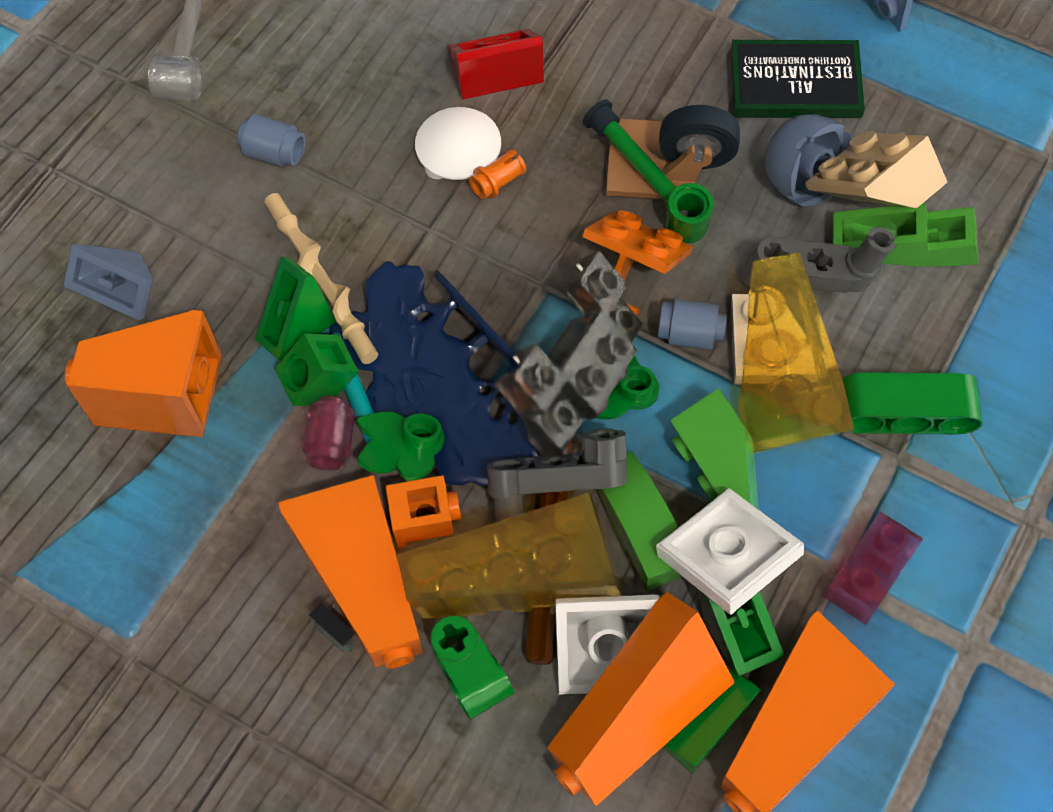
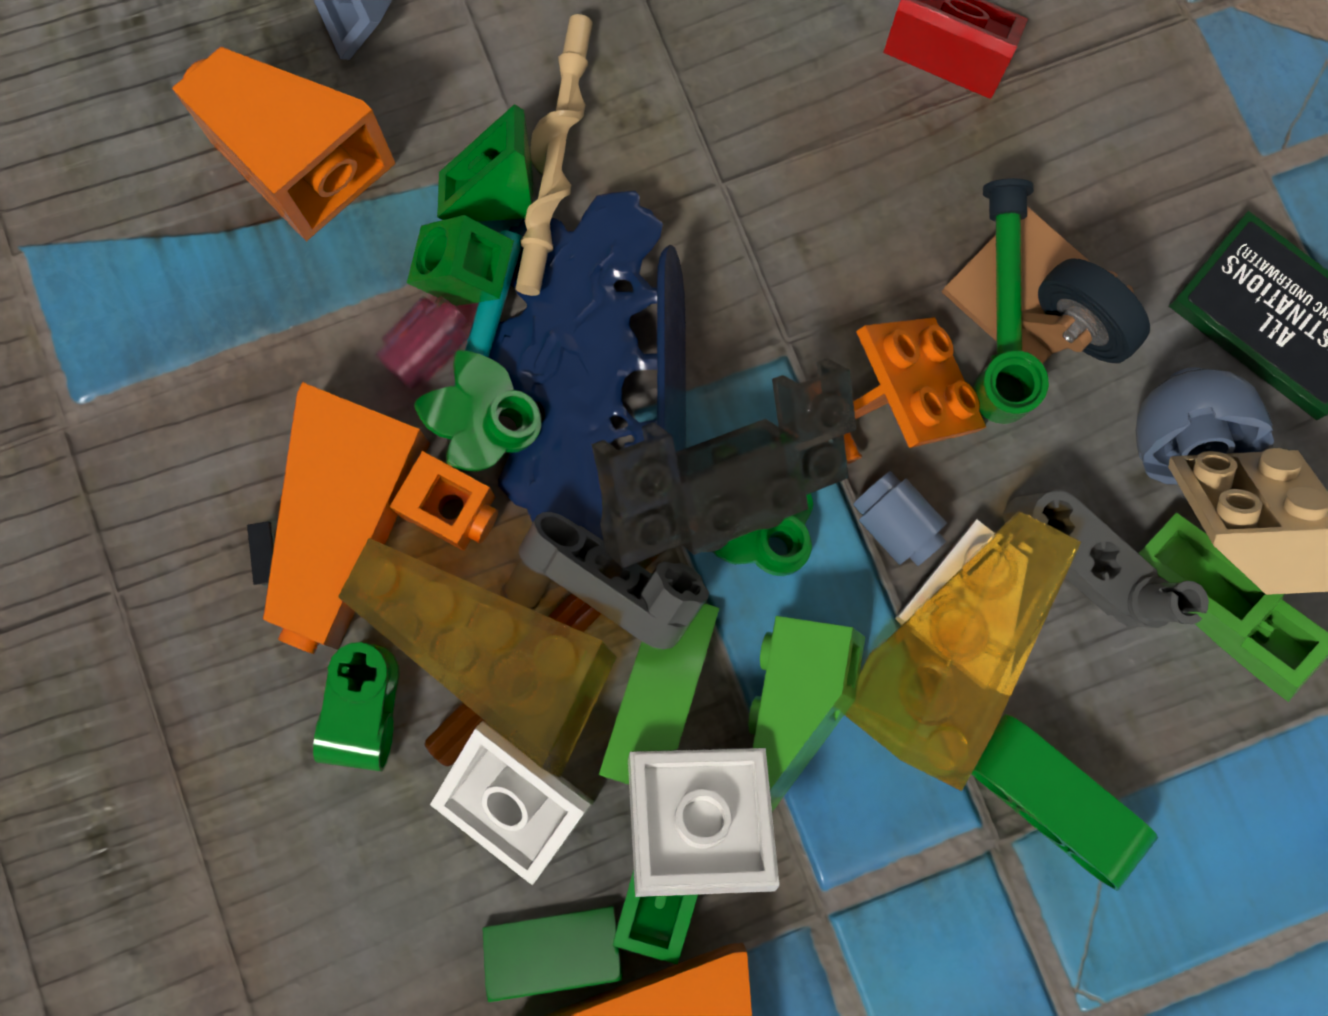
camera: 35 degrees right, 15 degrees up
white dish [415,107,501,180] -> none
orange pin [469,149,526,199] -> none
orange slope [547,592,735,806] -> none
clear pink slope [823,512,923,625] -> none

